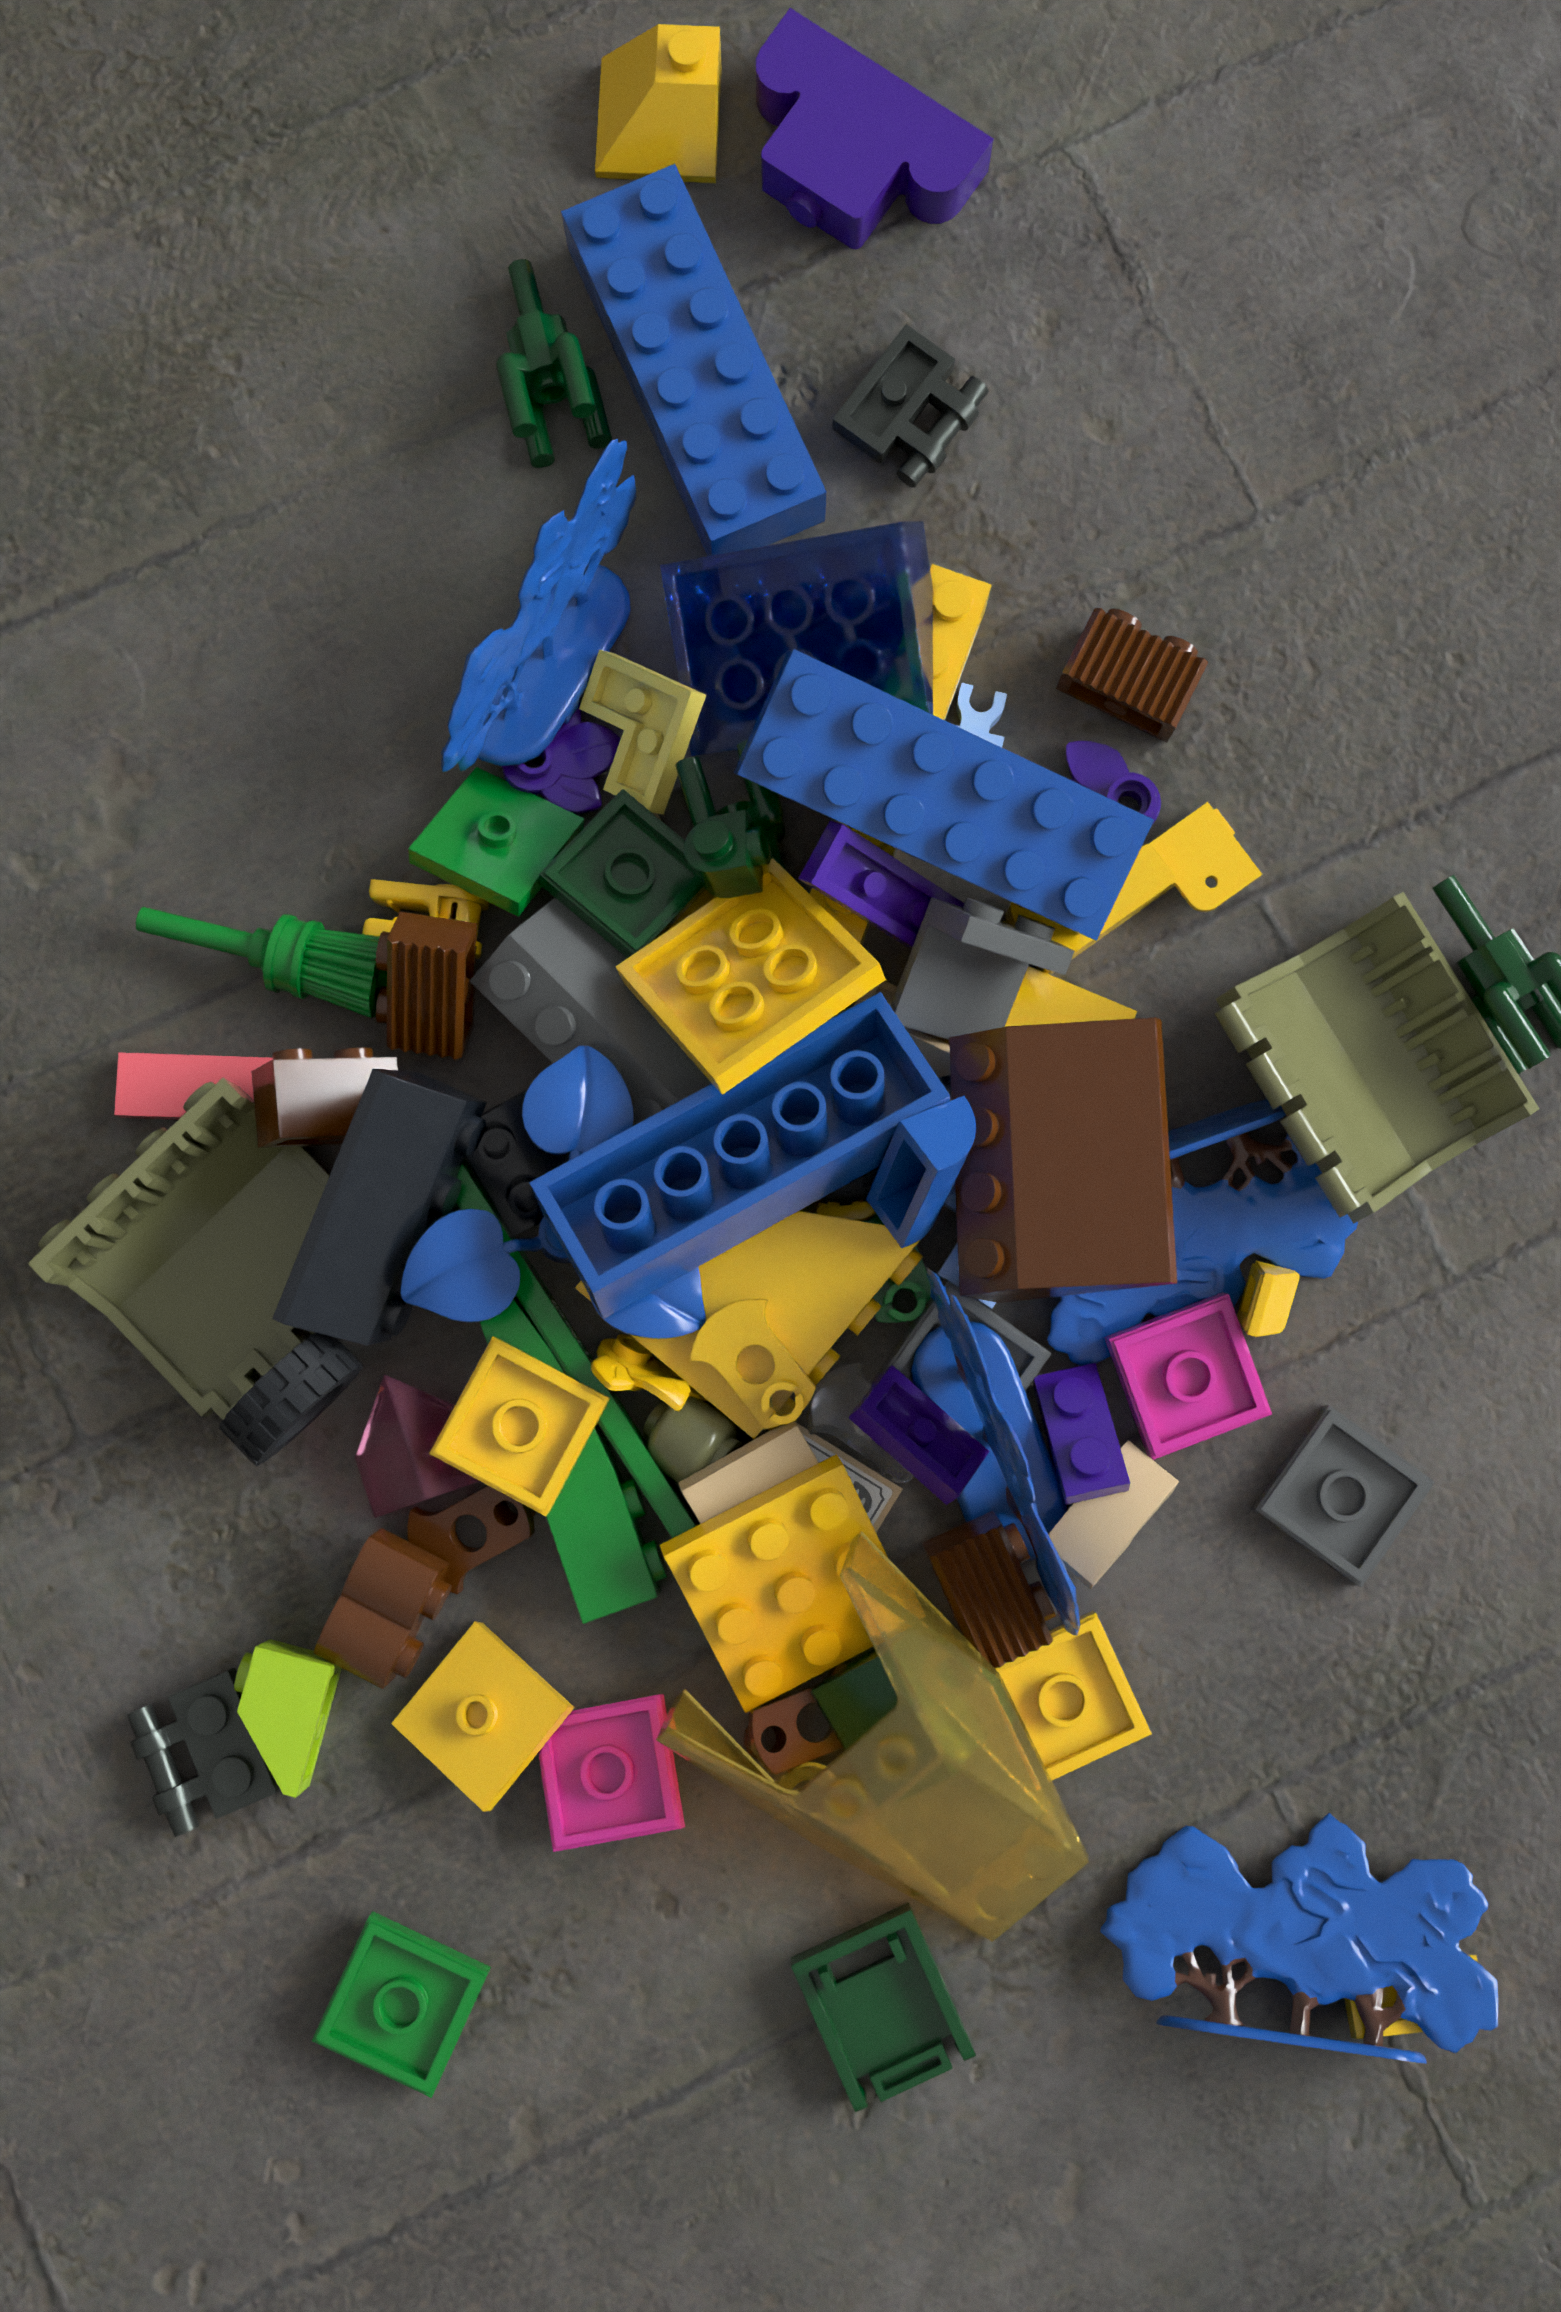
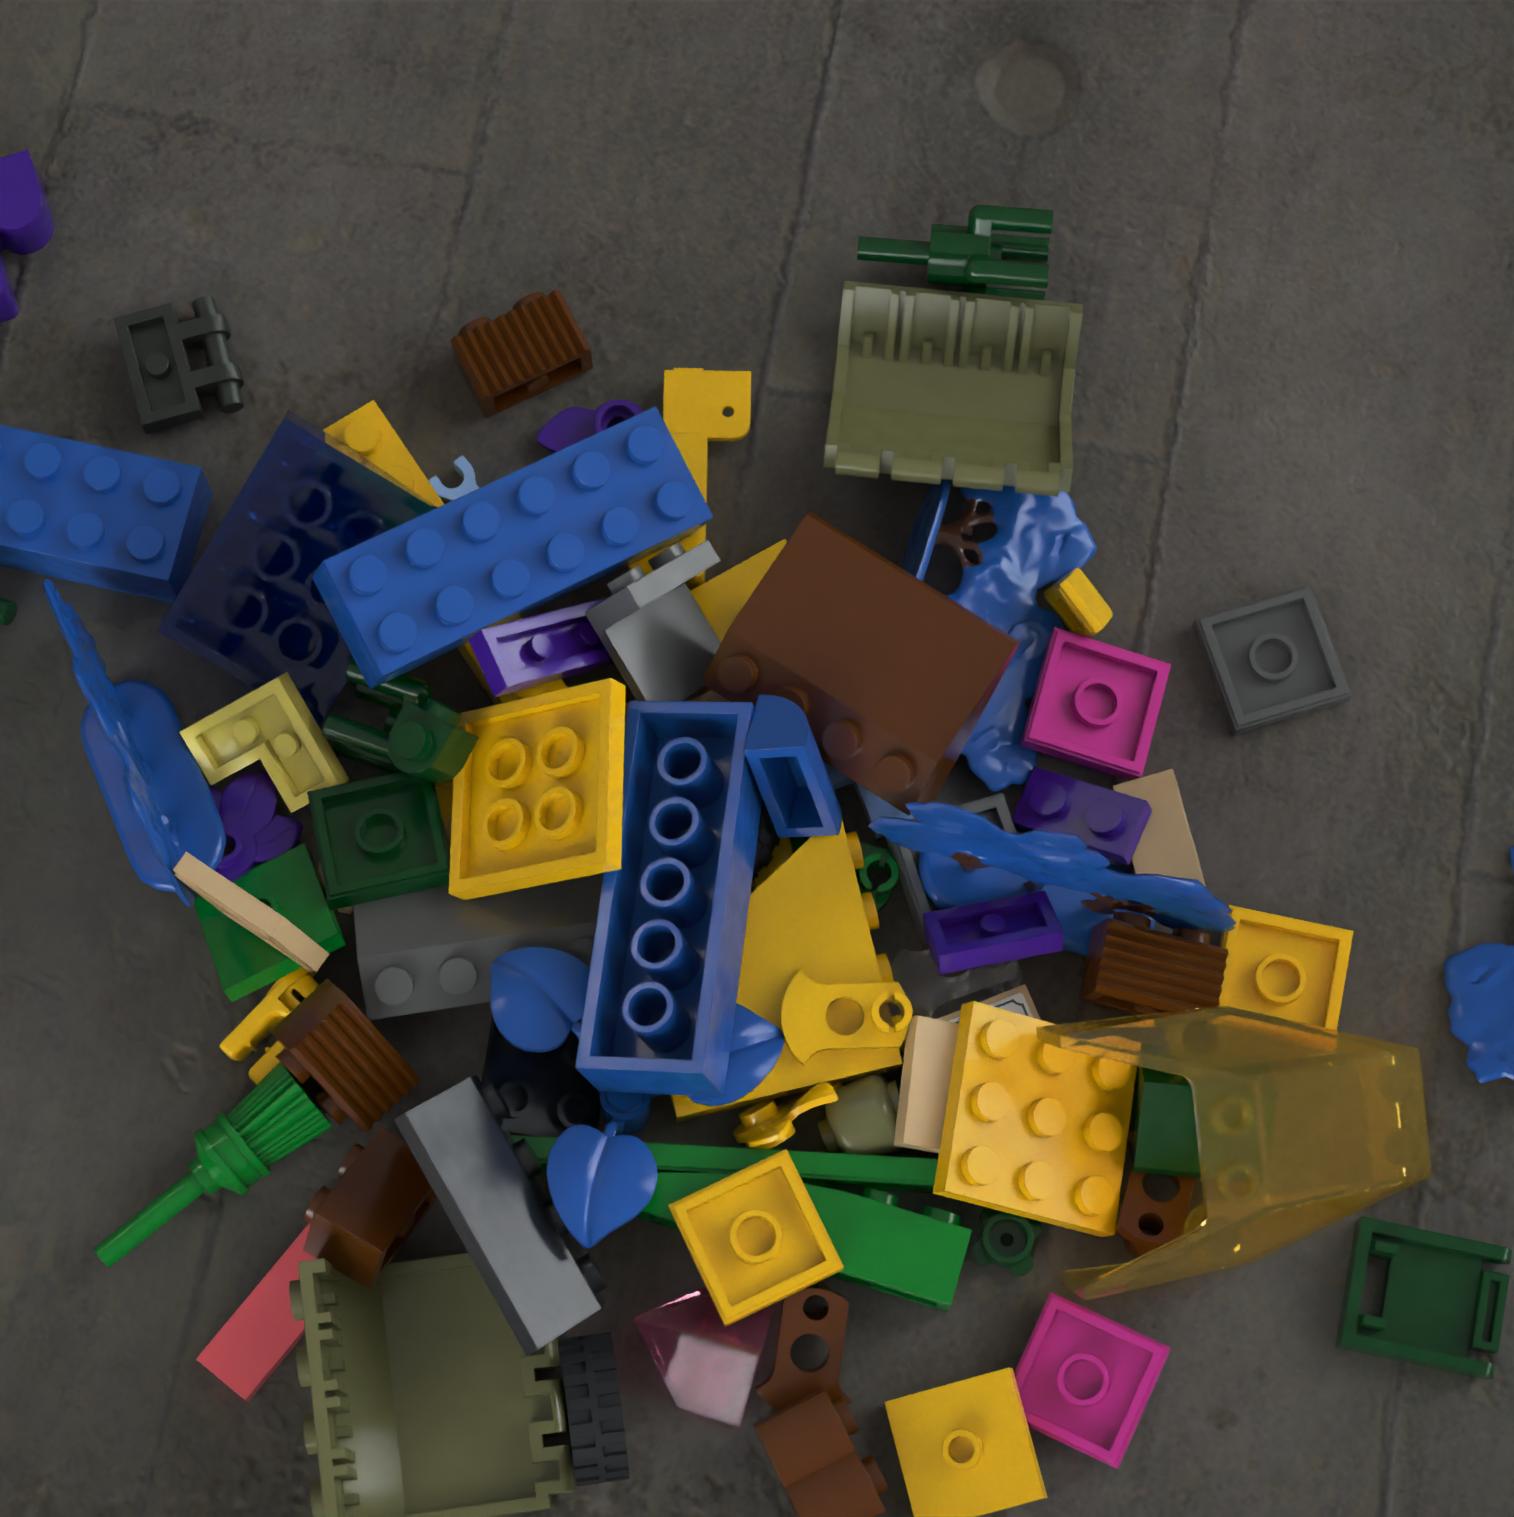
camera: 55 degrees left, 10 degrees down
none -> tan tile [173,852,329,972]
none -> dark green plate [971,1207,1043,1277]

